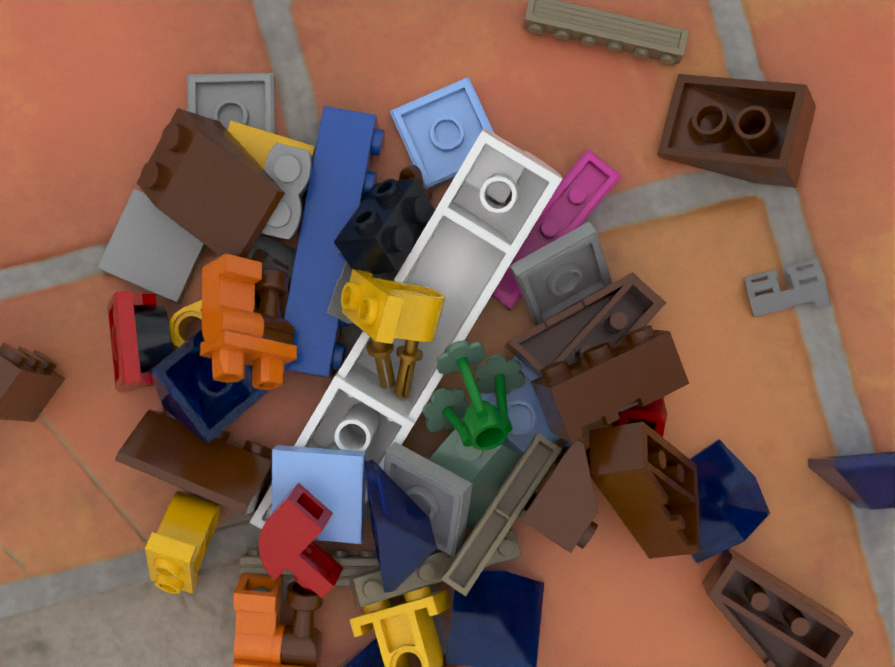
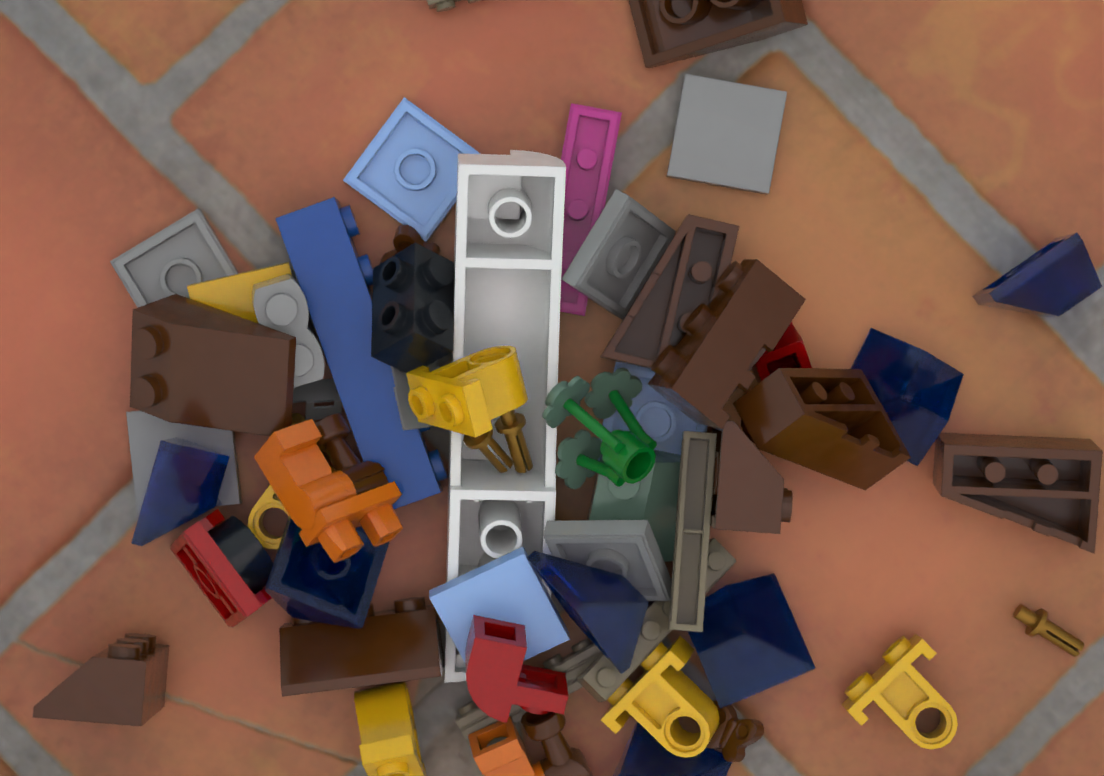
camera: 30 degrees left, 5 degrees up
light grey piece [744,258,830,317] -> none
none -> clear blue slope [131,437,230,546]
none -> light grey tile [666,73,787,195]

